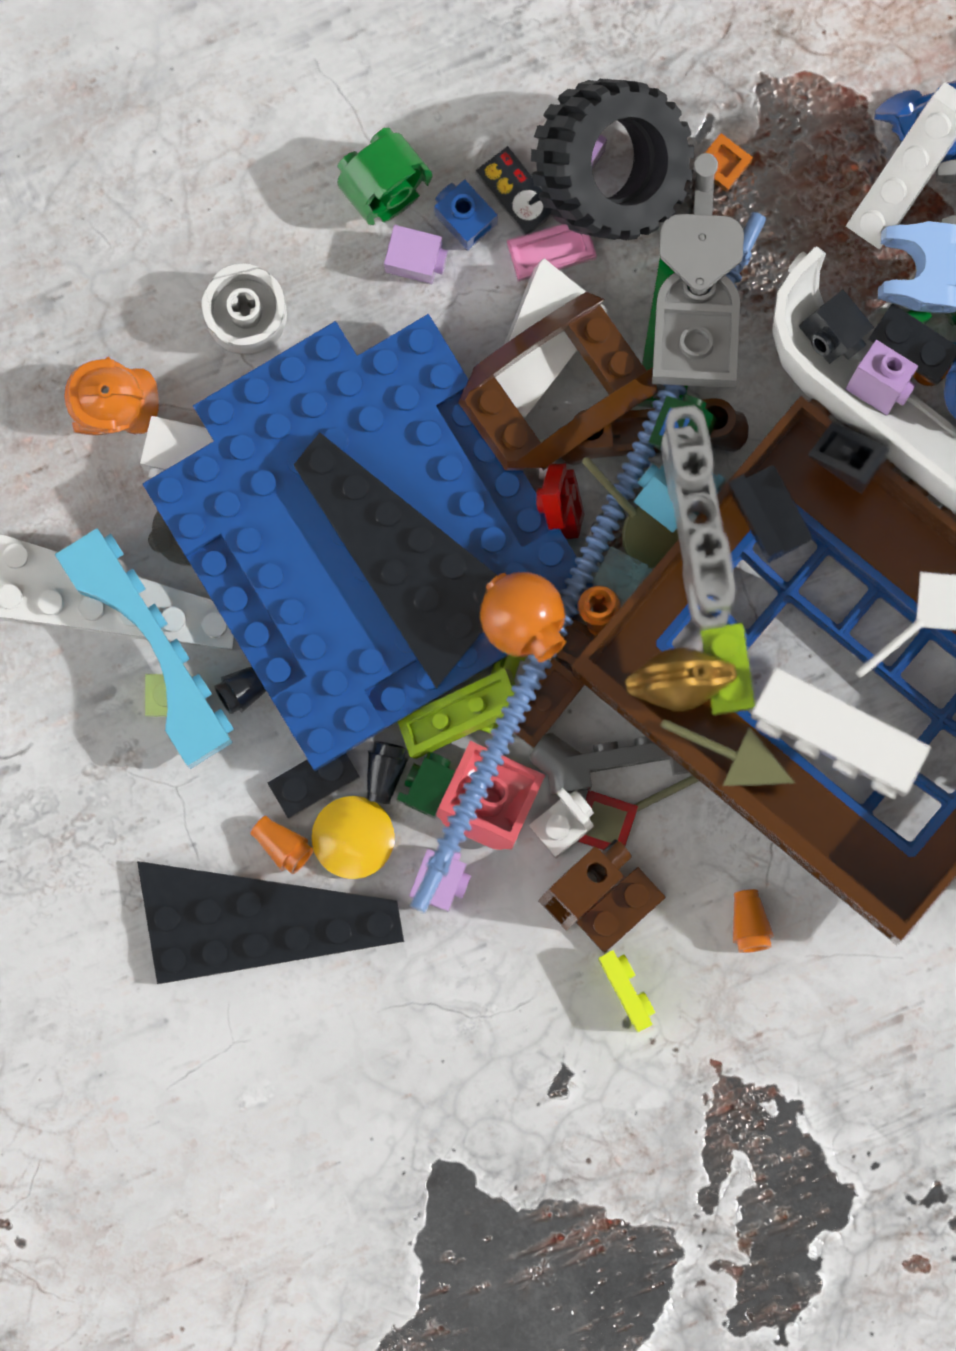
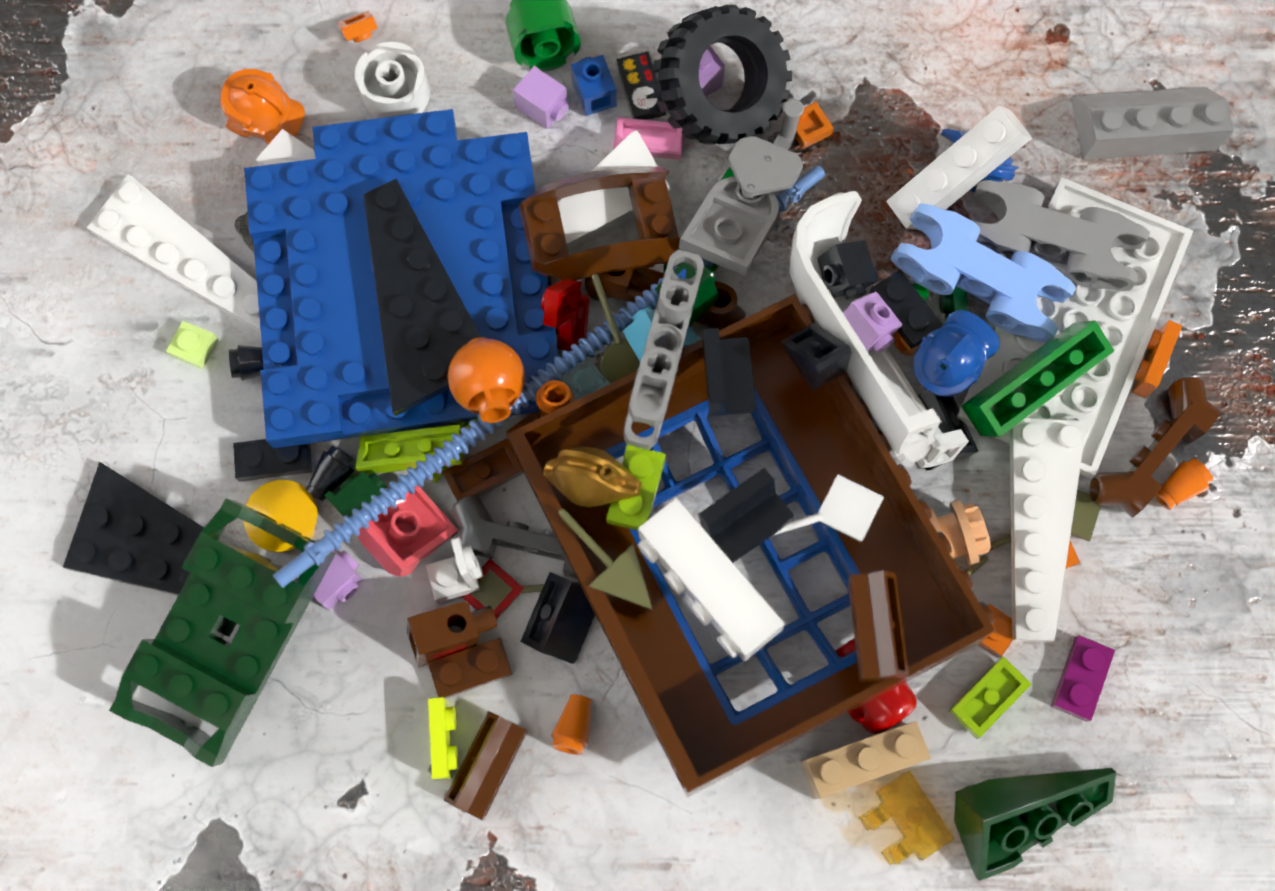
camera: 20 degrees right, 10 degrees down
medium azure arch [55,528,234,769] -> none
orange cone [250,816,313,874] -> none
none -> dark green piece [109,498,336,767]
none -> orange plate [337,11,378,43]
none -> reddish brown piece [443,711,528,820]
none -> black panel [520,572,595,664]
none -> black panel [698,468,794,563]

